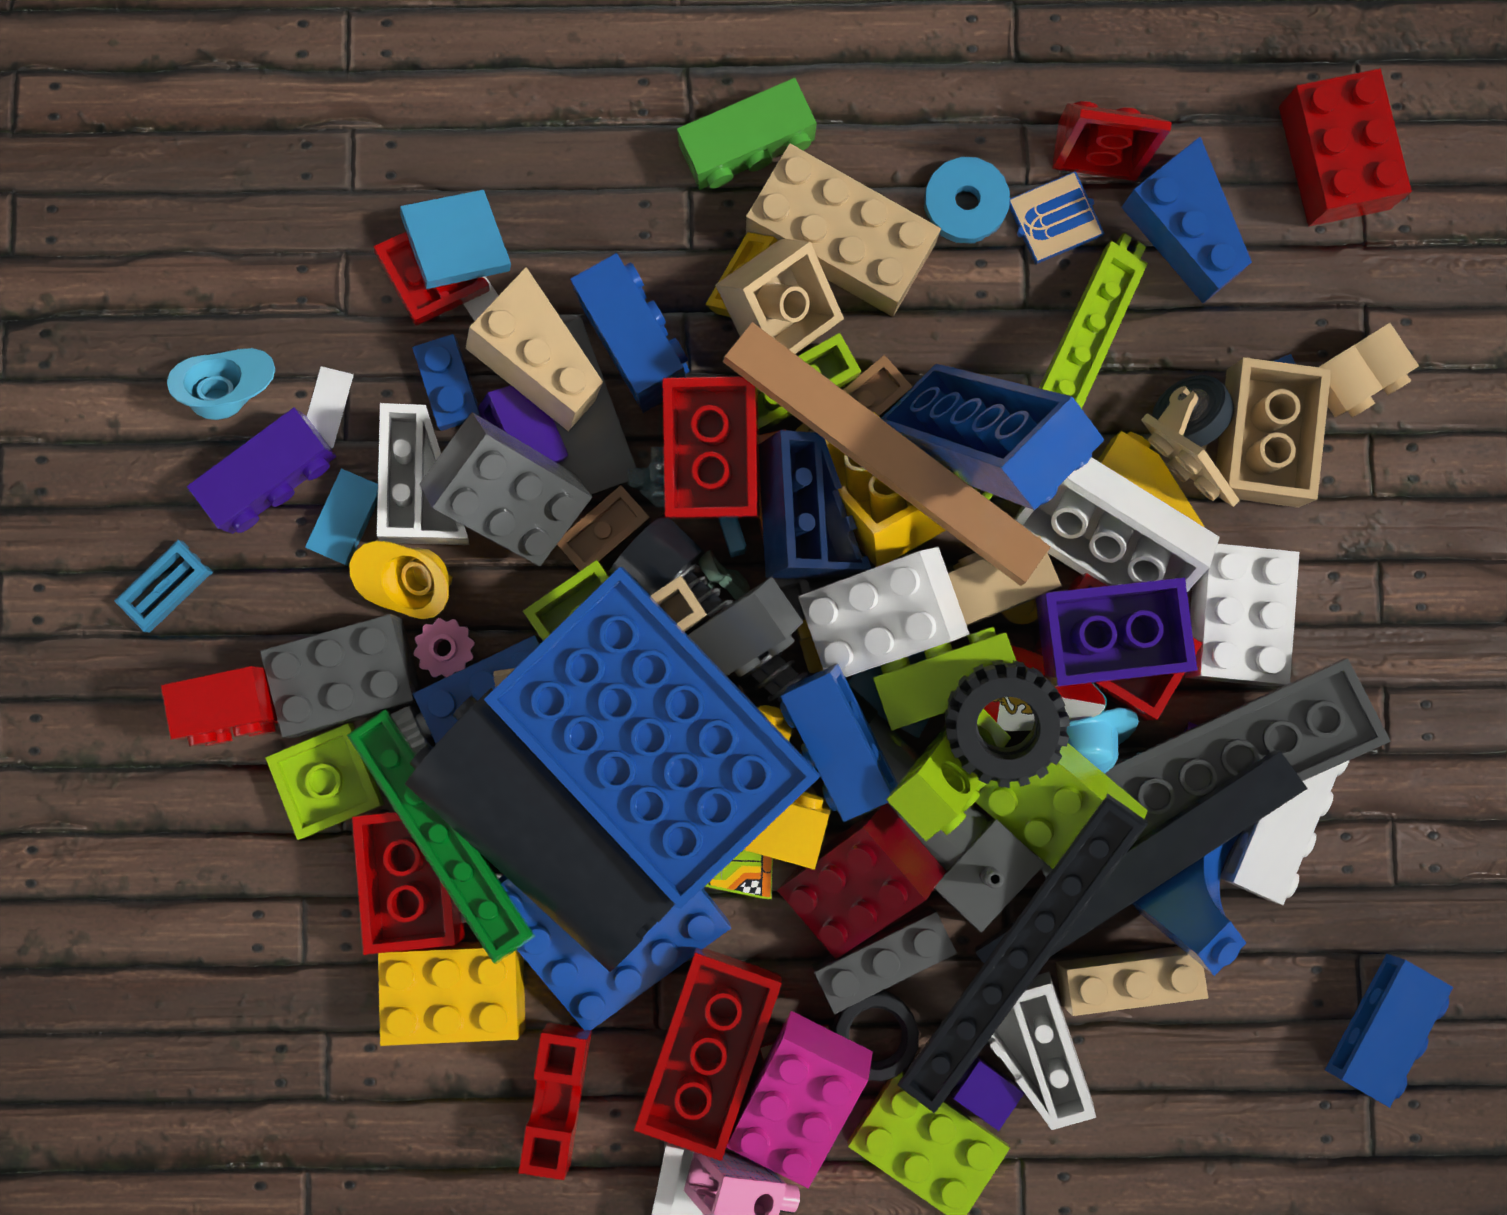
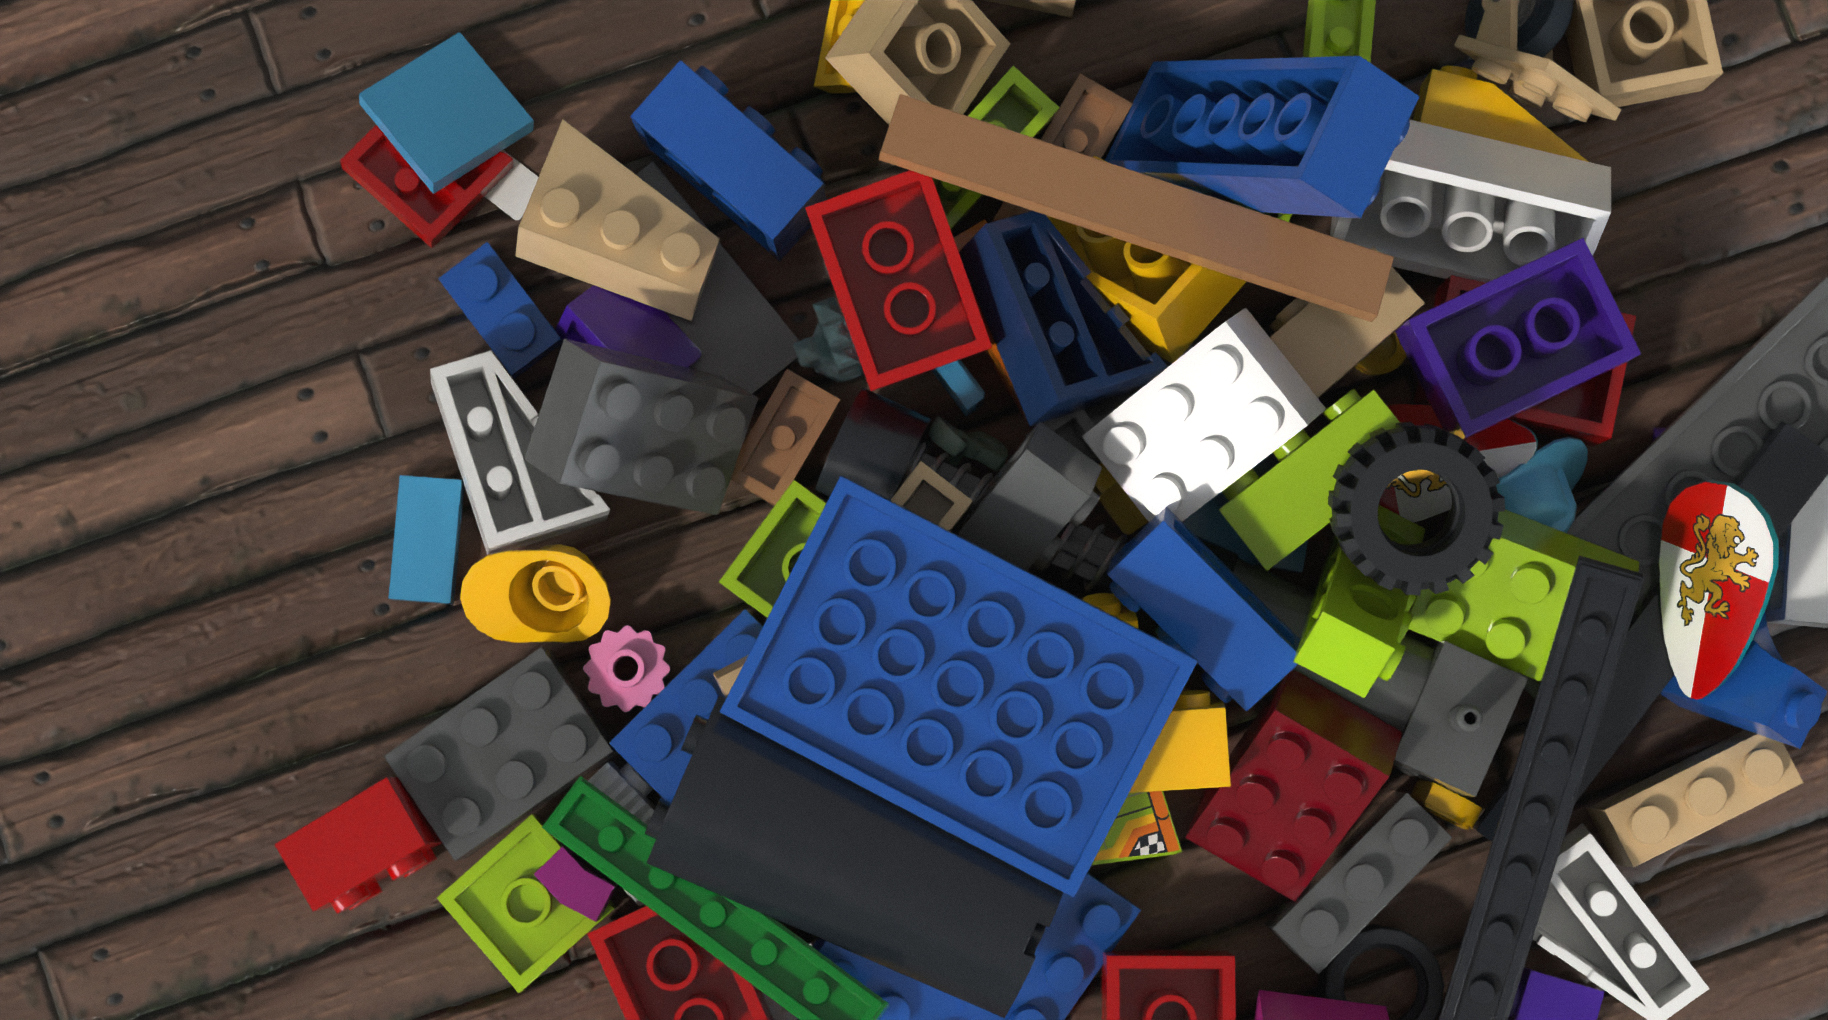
camera: 15 degrees left, 0 degrees up
dark azure tile [114,540,213,633] -> none
medium azure piece [167,348,276,420] -> none
dark purple brick [187,407,337,534] -> none
white sticker [307,366,354,448] -> none
white brick [1185,544,1299,687] -> none
none -> magenta piece [534,846,618,922]
none -> yellow tile [1410,779,1482,830]
none -> shield [1659,480,1779,700]

